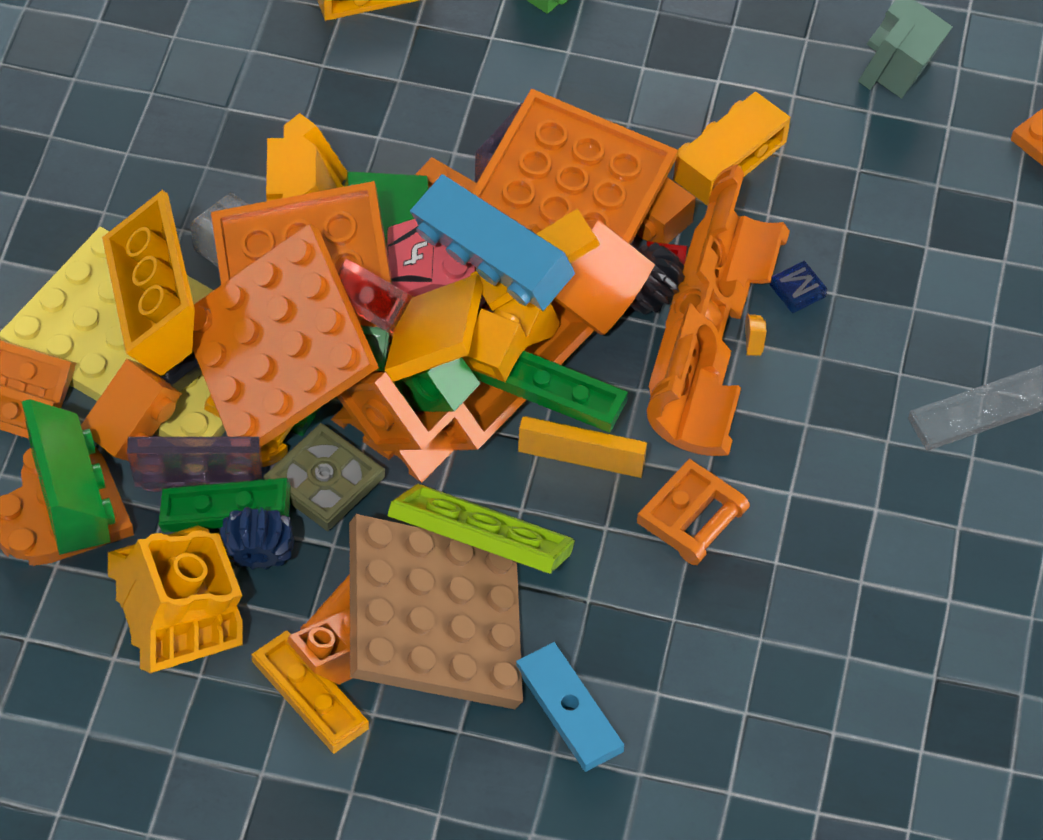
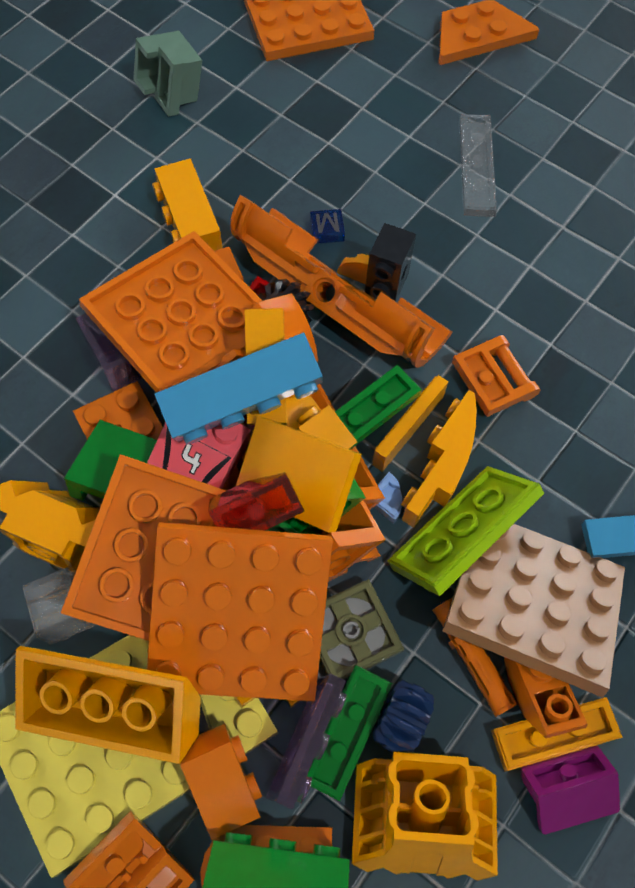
camera: 65 degrees left, 10 degrees up
none -> black brick [365,223,416,301]
none -> light blue tile [374,472,402,524]
none -> light orange slope [401,390,477,528]
none -> magenta panel [521,745,620,835]

